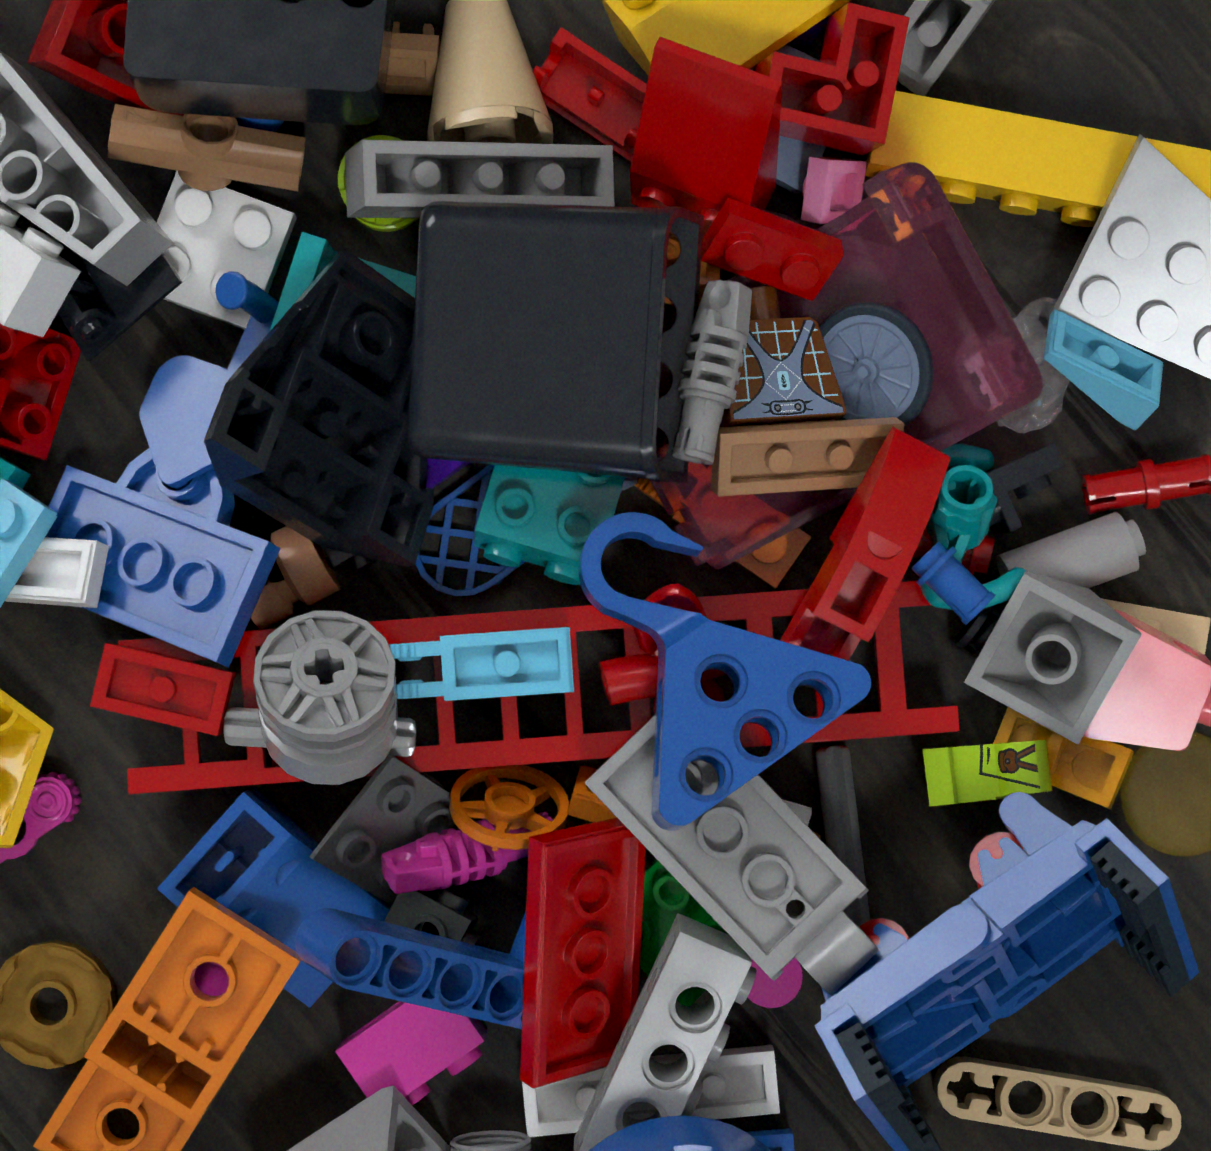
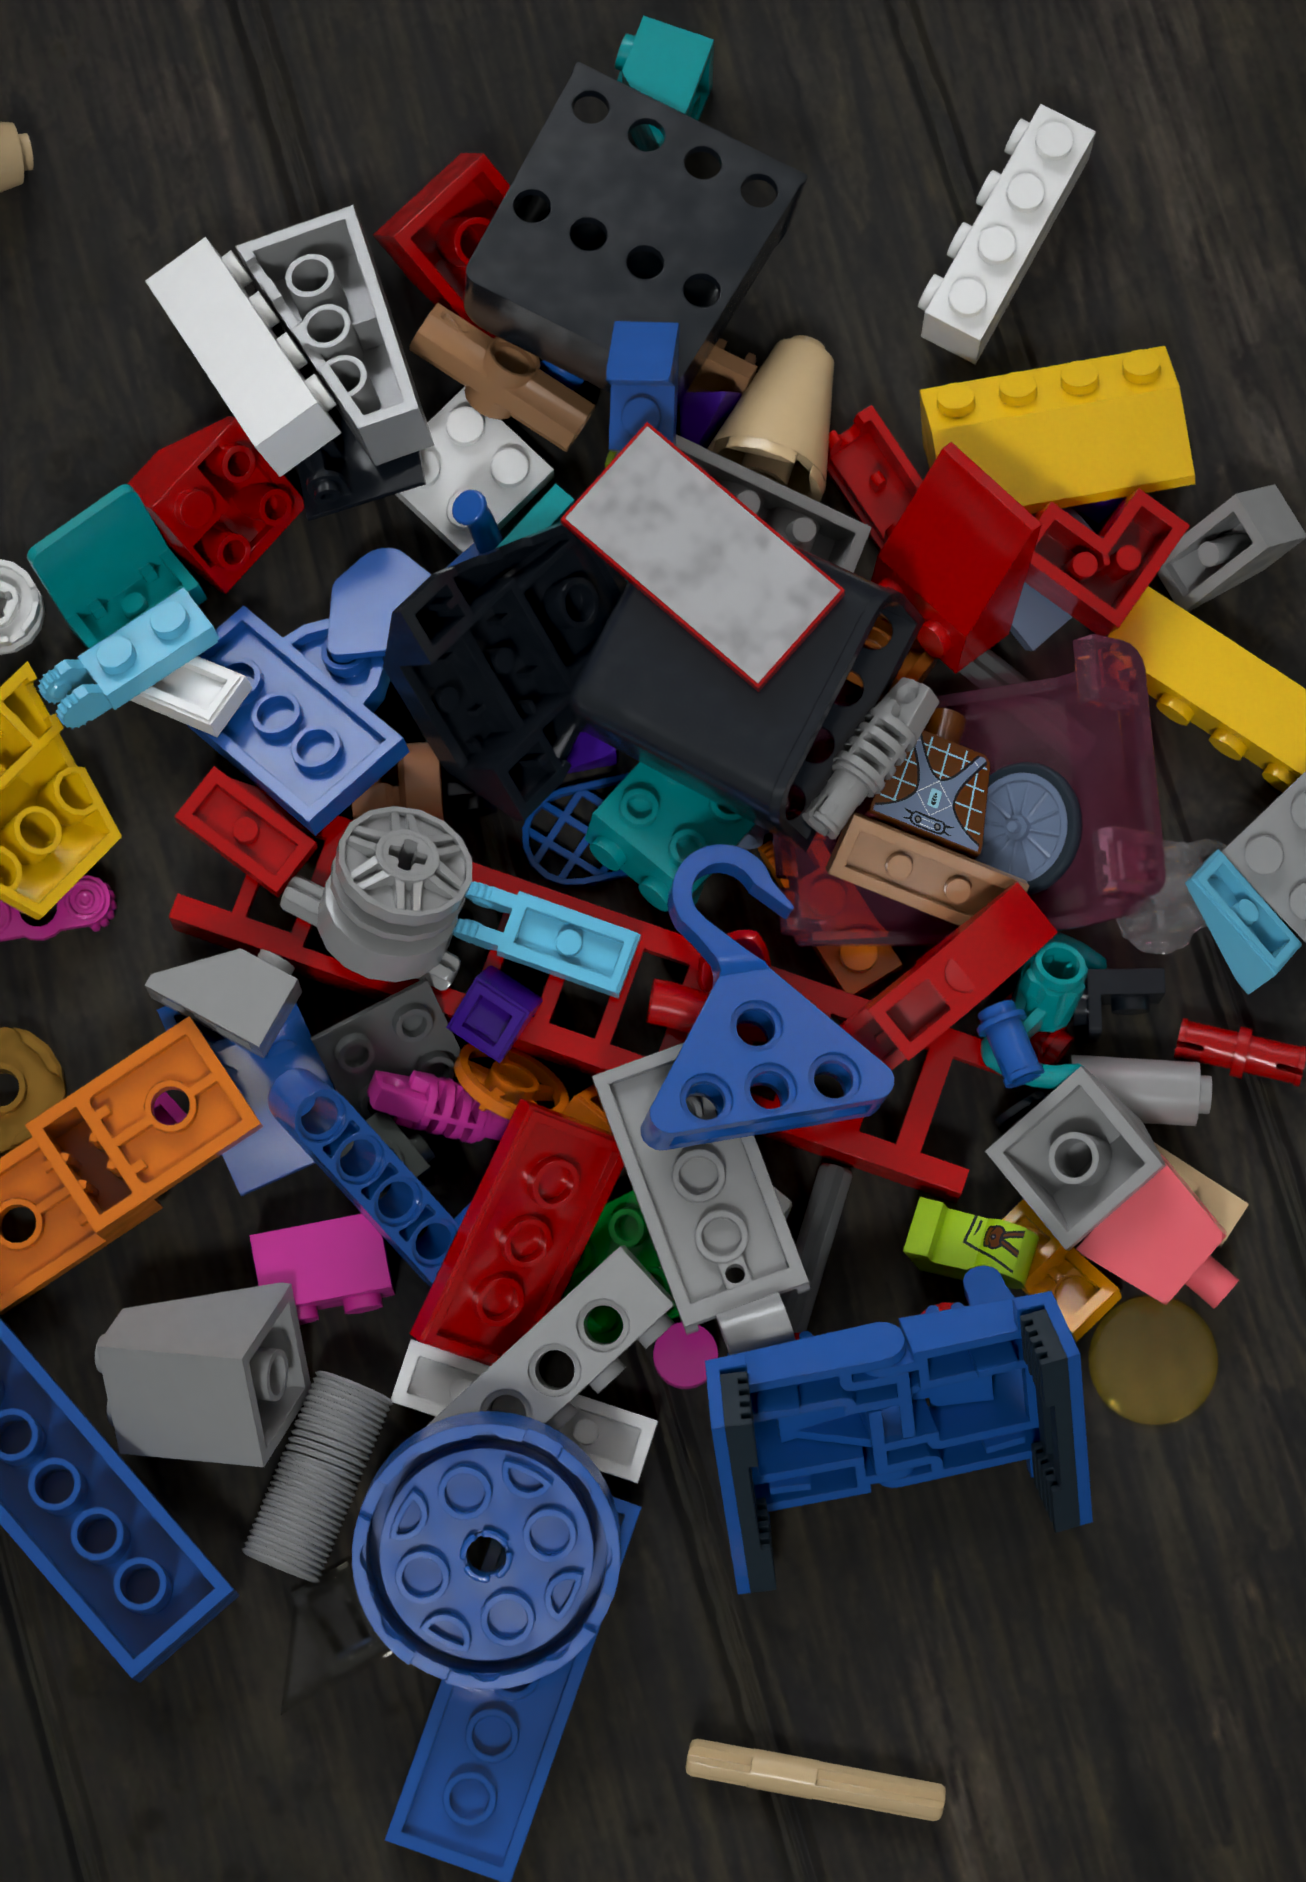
camera: 25 degrees right, 10 degrees down
red plate [701,198,844,301] -> none
bright pink plate [801,157,867,224] -> none
tan beam [933,1057,1181,1150] -> none
none -> light grey slope [145,948,302,1059]
none -> dark purple slope [446,966,542,1063]
none -> flat silver tile [561,422,845,692]
none -> blue slope [606,321,680,452]
none -> dark purple slope [680,391,742,449]

